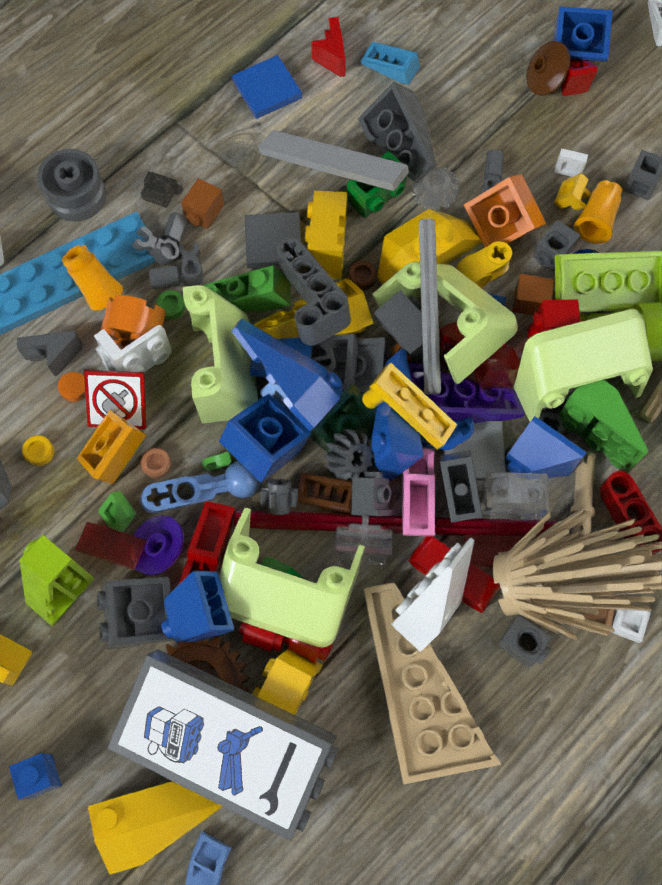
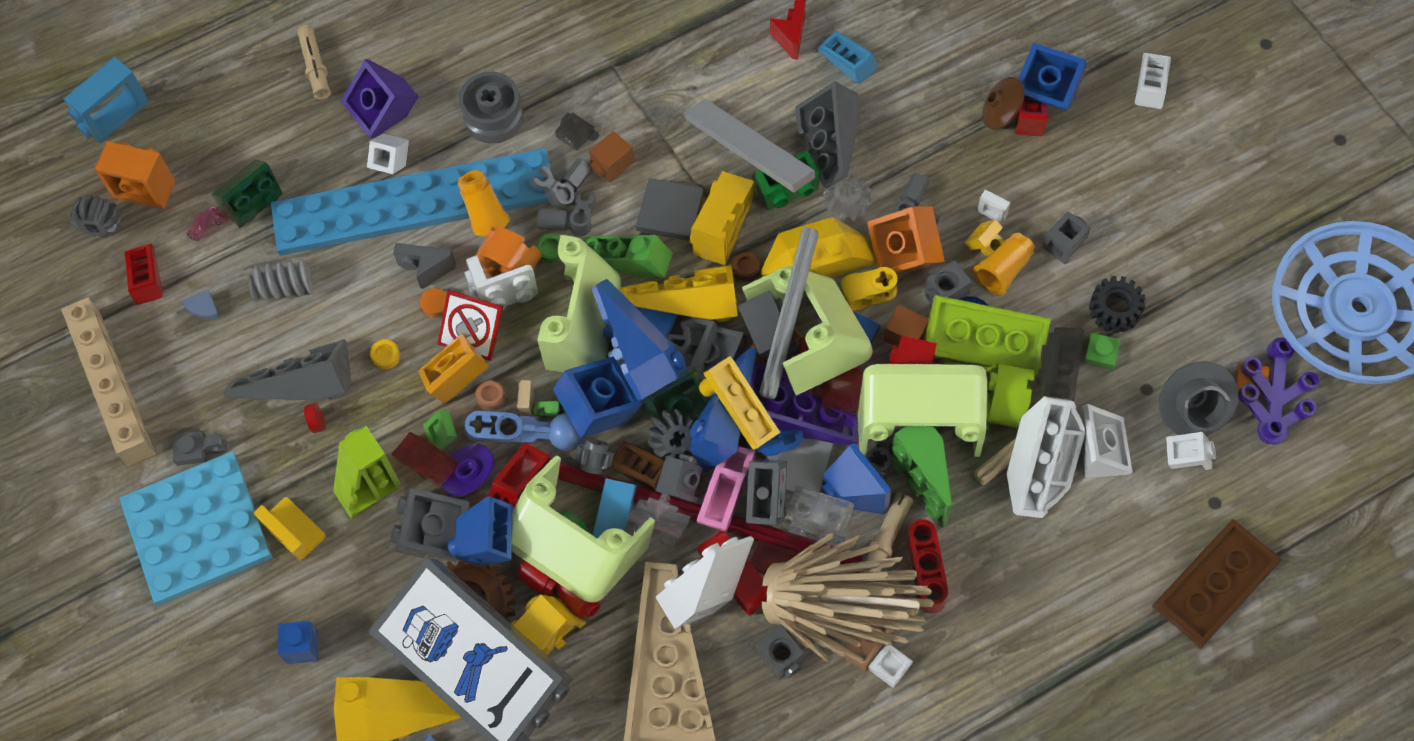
camera: 20 degrees right, 5 degrees down
blue tile [232,55,302,119] -> none
dark grey beam [276,238,351,345] -> none
none -> tan tile [517,380,534,417]
none -> dark azure tile [593,478,637,539]

